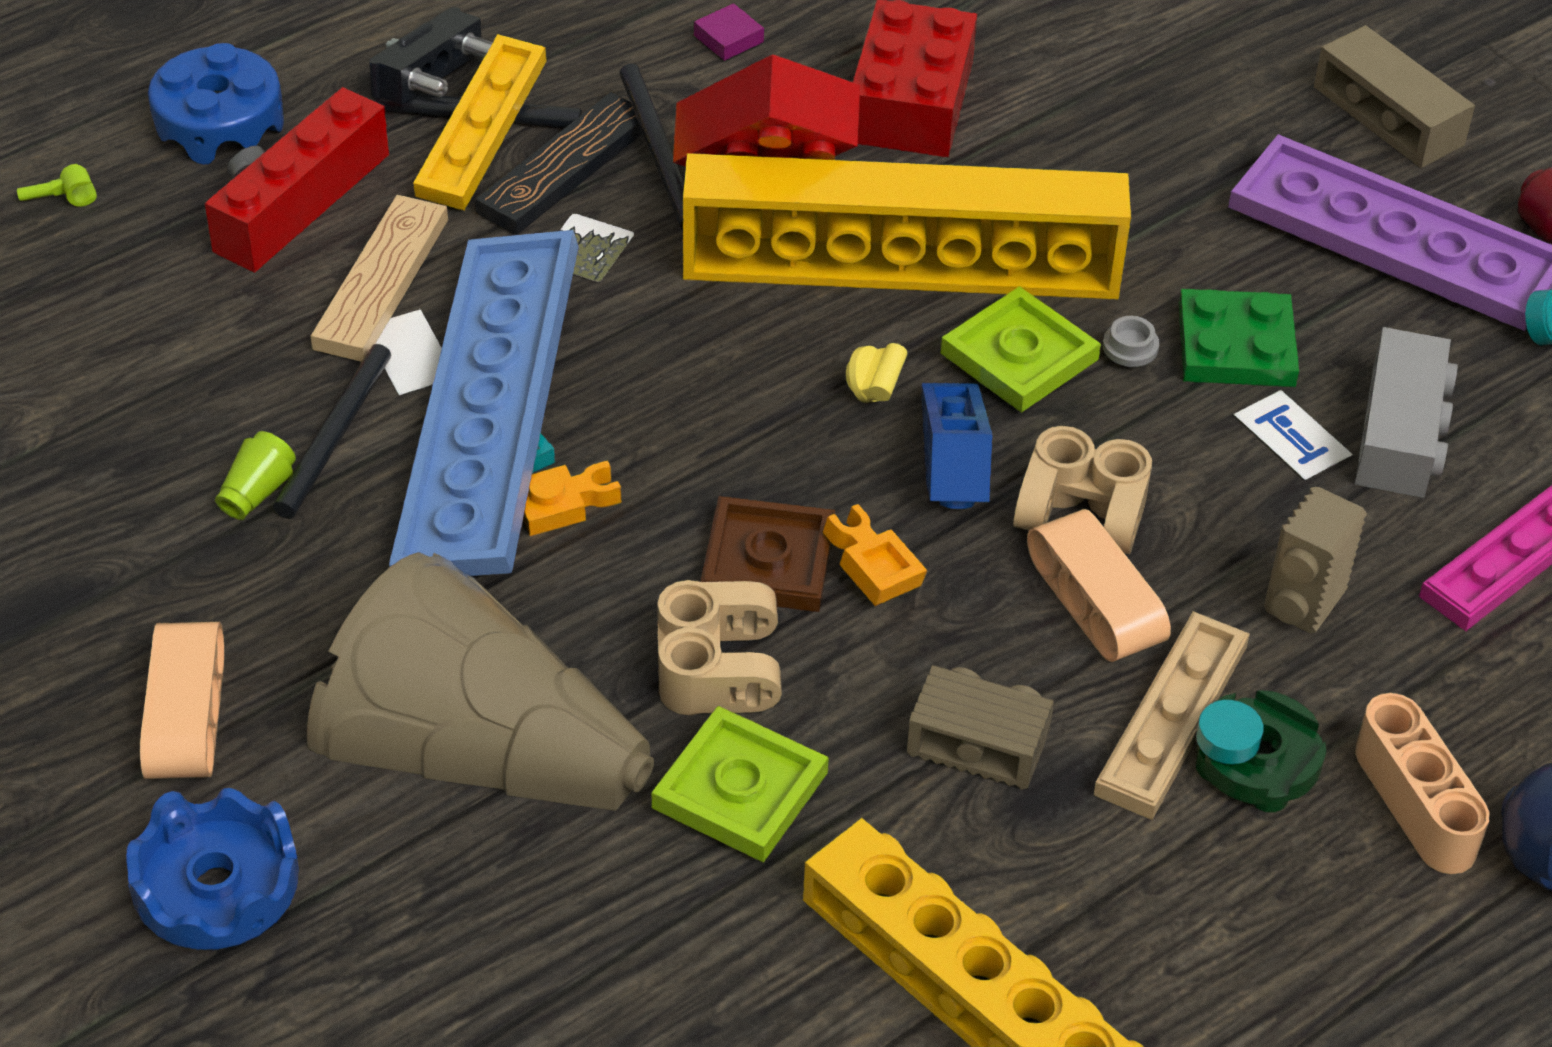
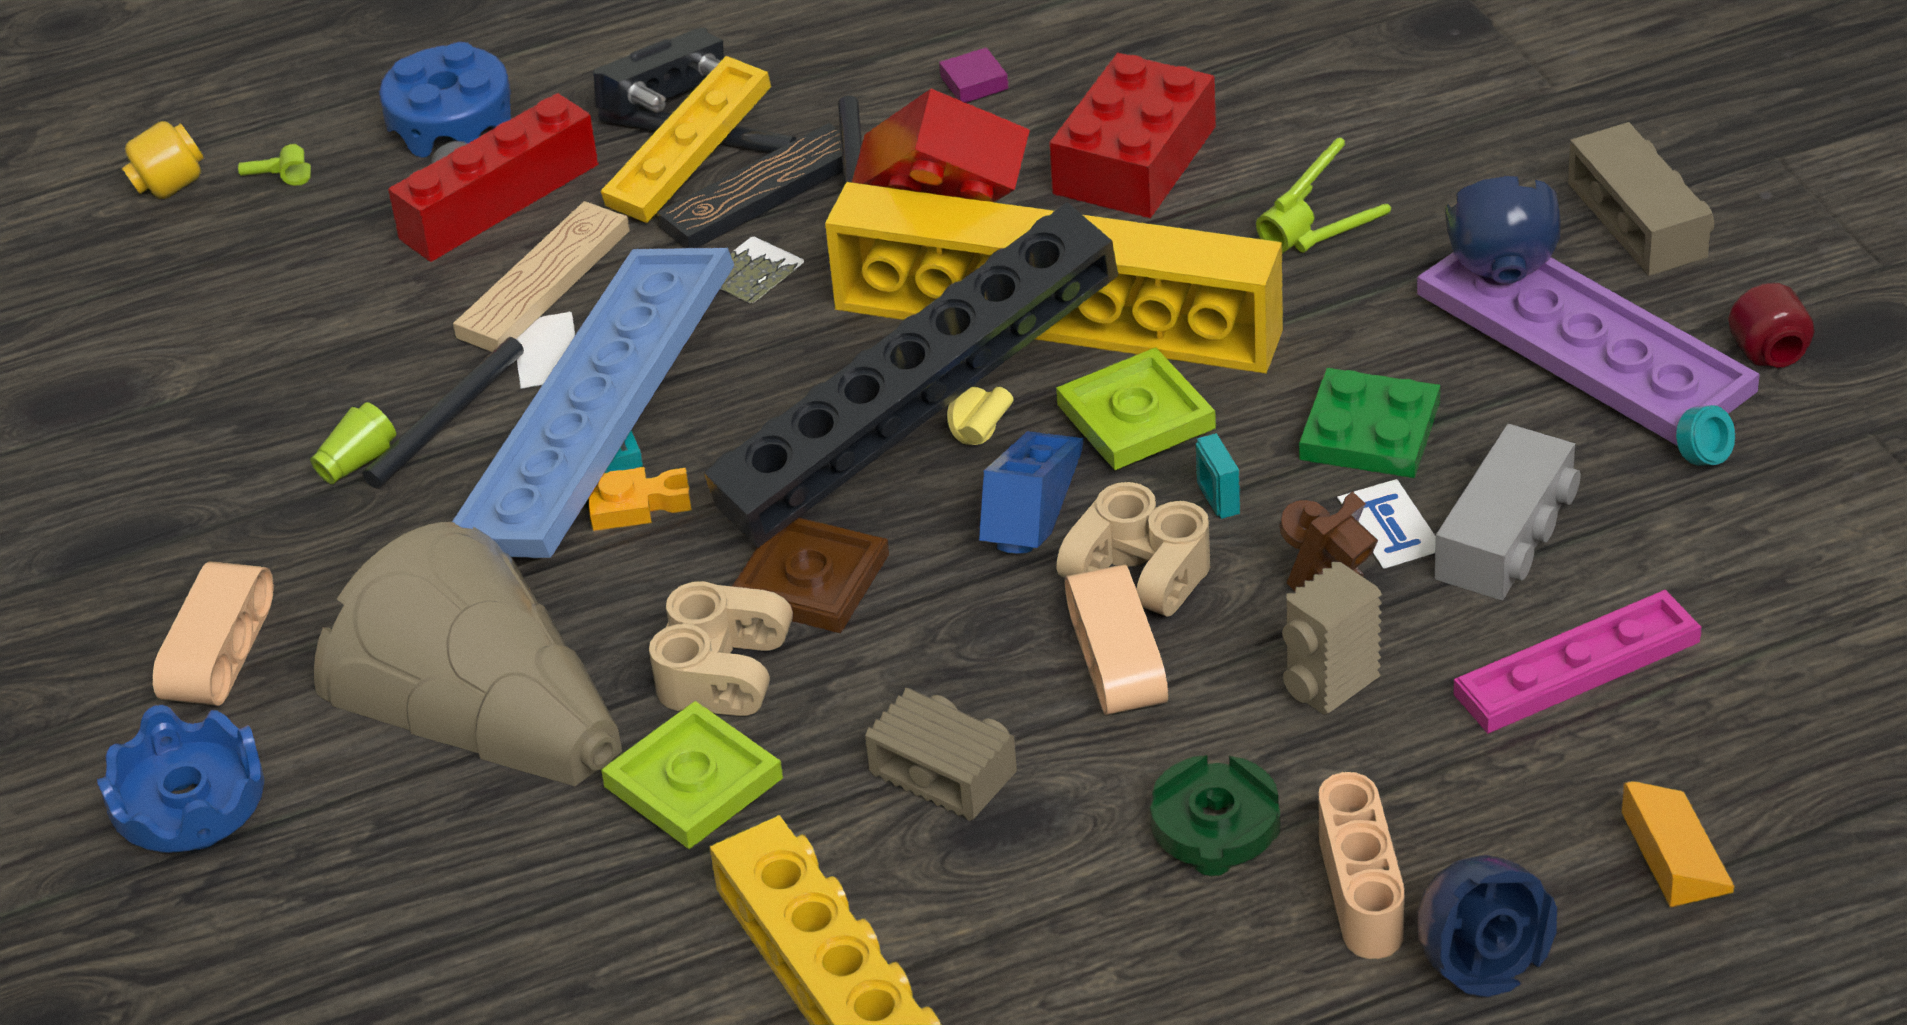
camera: 20 degrees right, 5 degrees down
light orange plate [822,504,927,606] -> none
tan tile [1094,611,1250,820] -> none
light grey plate [1103,316,1159,367] -> none
teal tile [1196,700,1263,764] -> none
none -> black brick [704,202,1118,548]
none -> teal tile [1196,433,1240,519]
none -> lime plant [1256,137,1391,253]
none -> reddish brown hips [1279,491,1378,592]
none -> dark blue cylinder [1445,176,1561,283]

